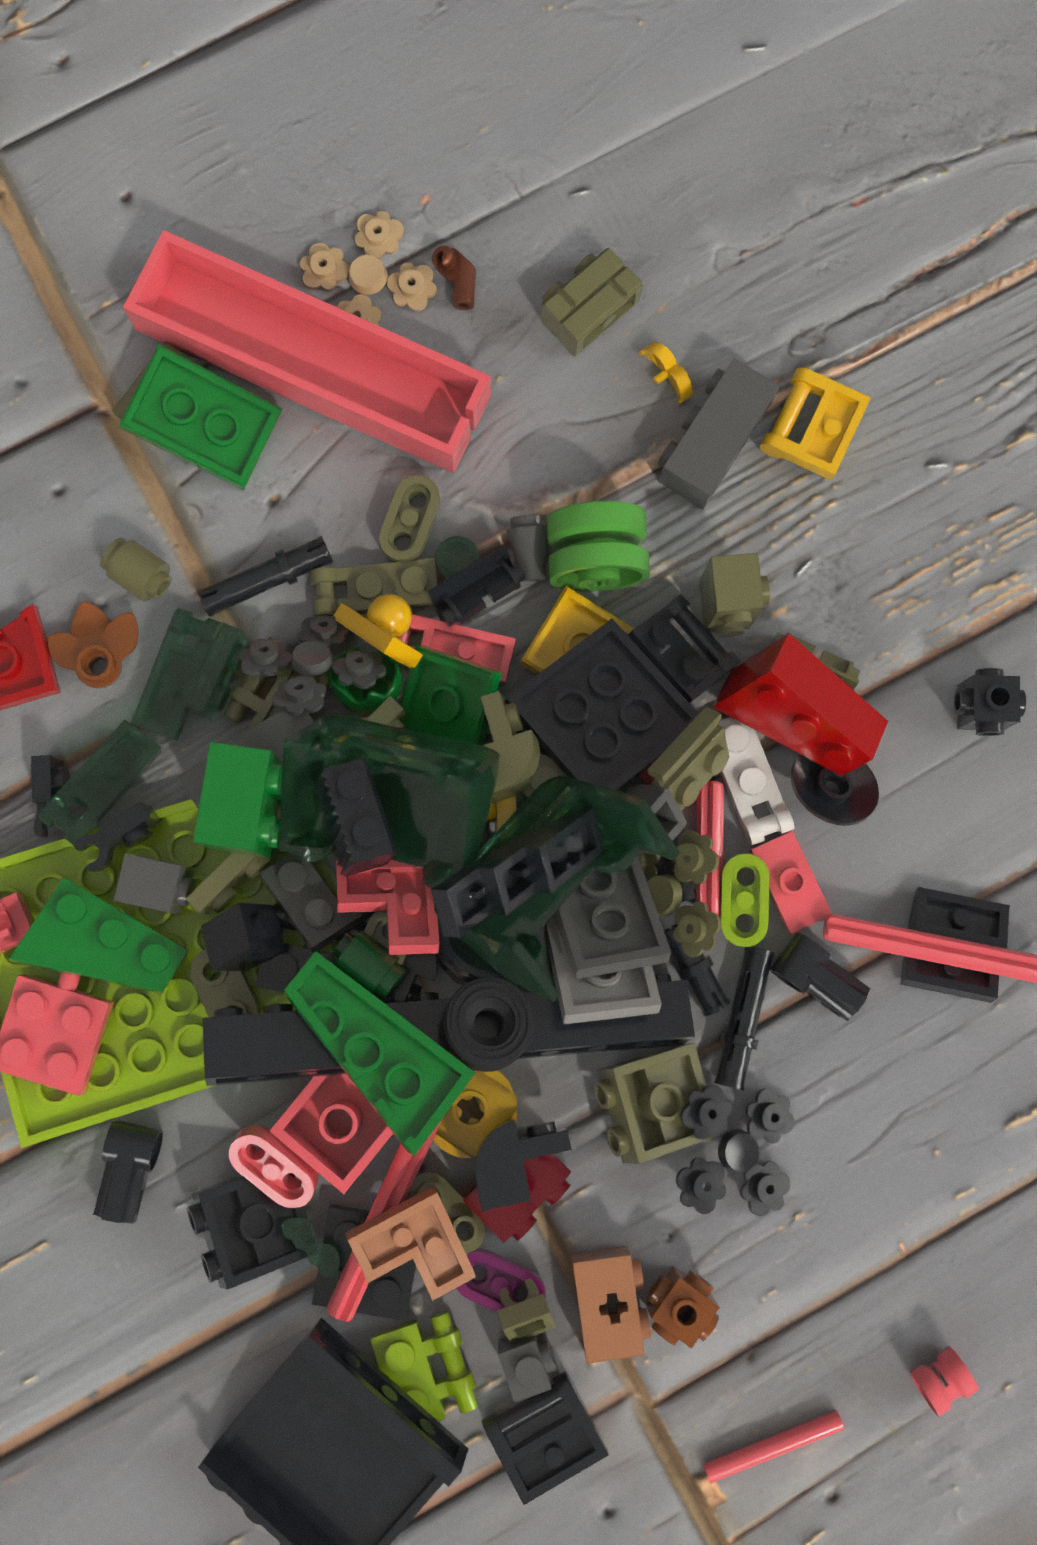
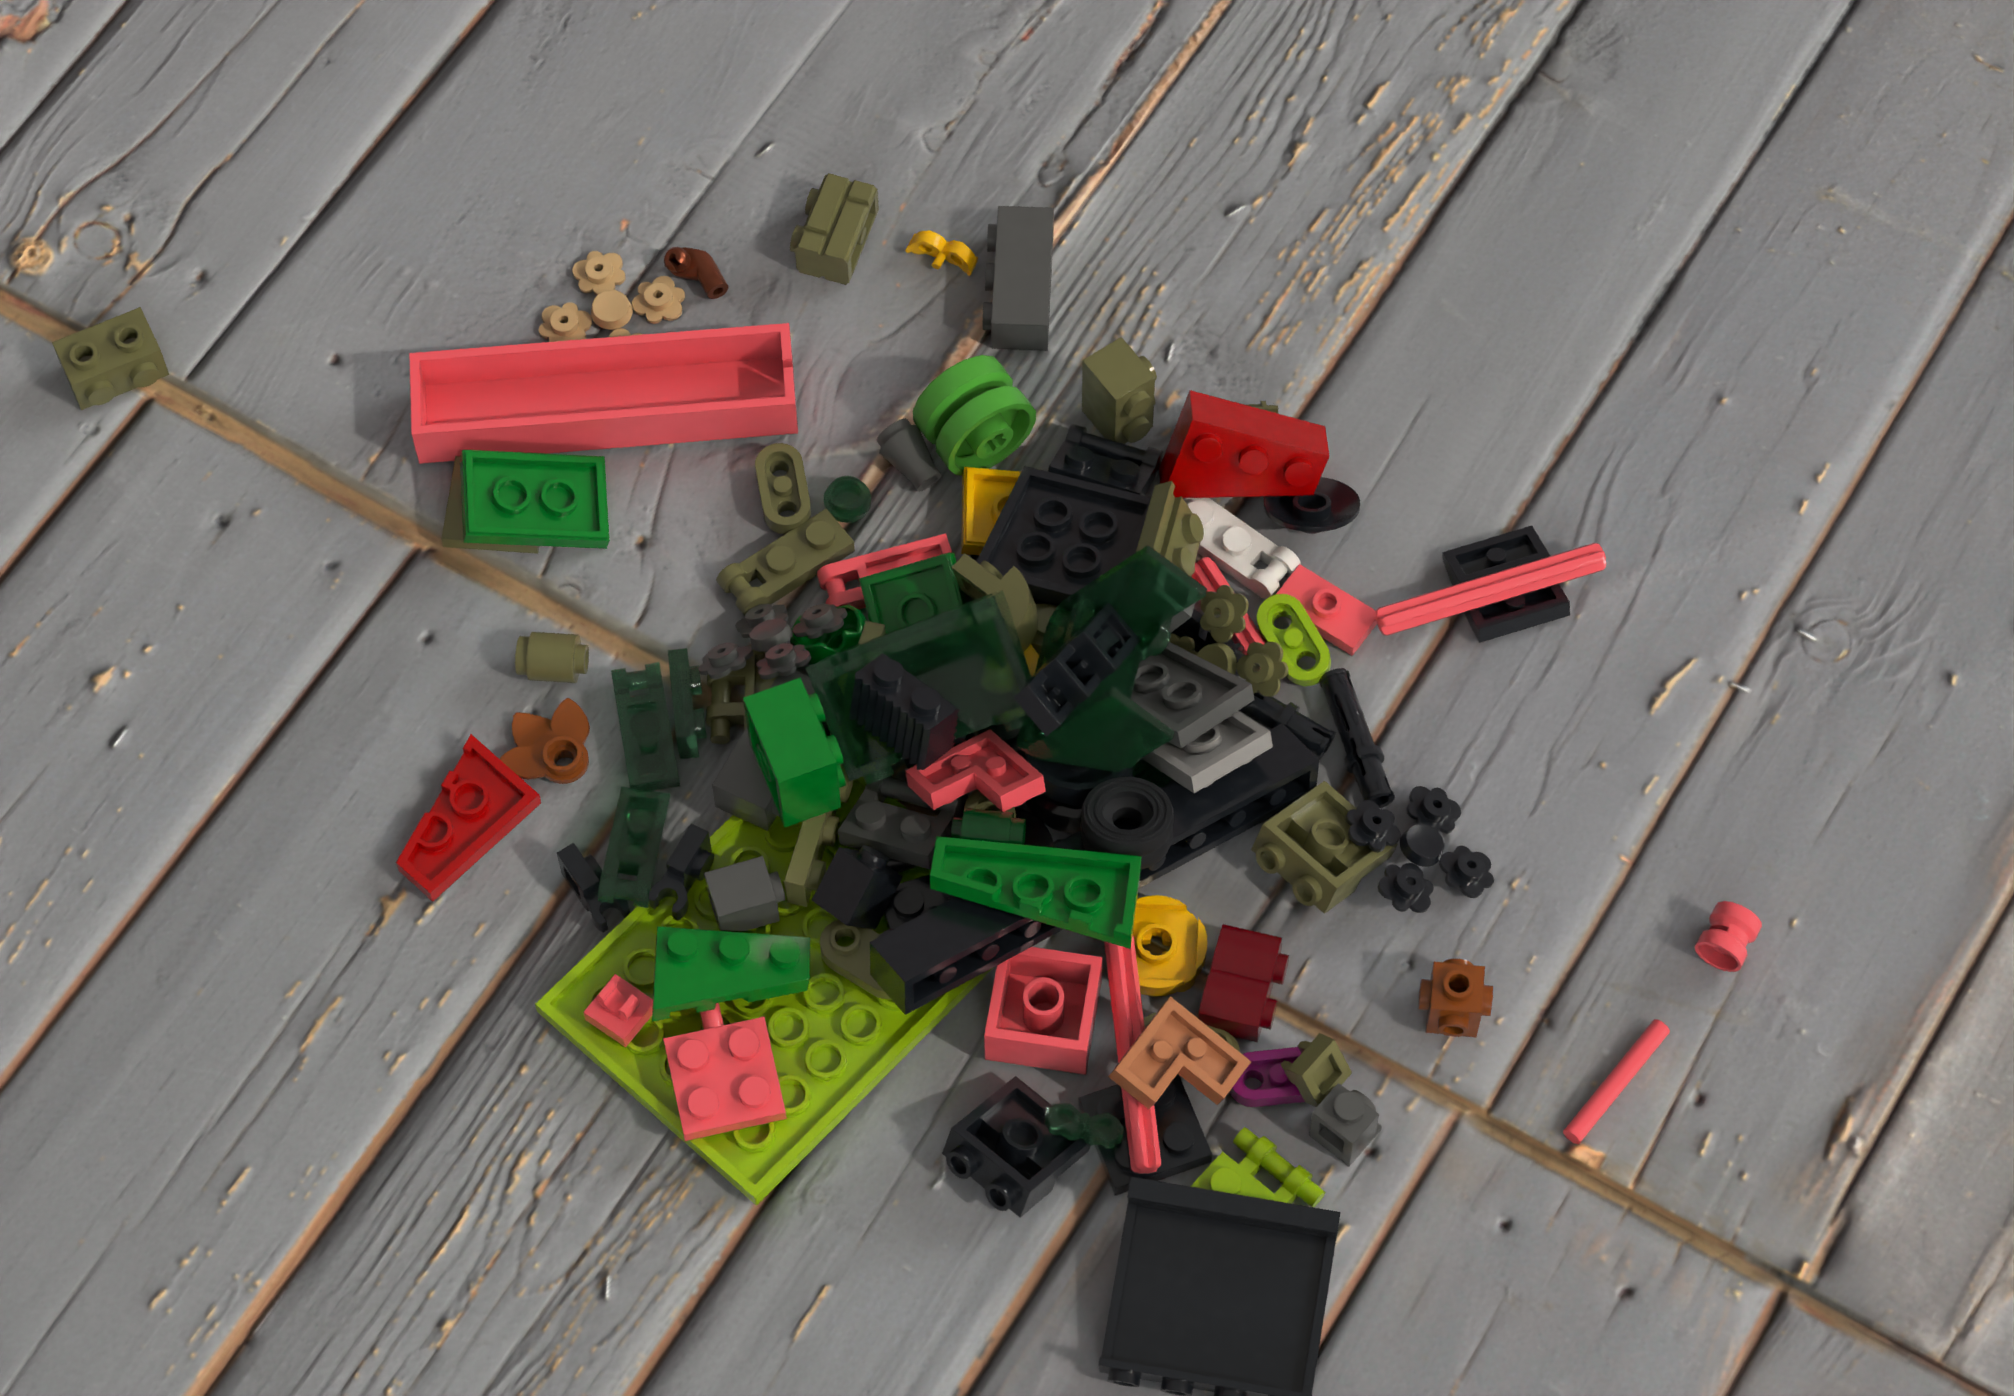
camera: 25 degrees left, 20 degrees down
black piece [93,1120,163,1224] -> none
black pin [197,535,334,617] -> none
coral plate [229,1125,318,1208] -> none
yellow tile [334,594,423,669] -> none
black hinge [428,544,526,627] -> none
black brick [475,1118,572,1211] -> none
black plate [481,1371,609,1505] -> none
nougat brick [571,1246,651,1364] -> none
yellow plate [760,367,871,480] -> none
black piece [770,932,871,1021] -> none
black brick [954,668,1026,736] -> none

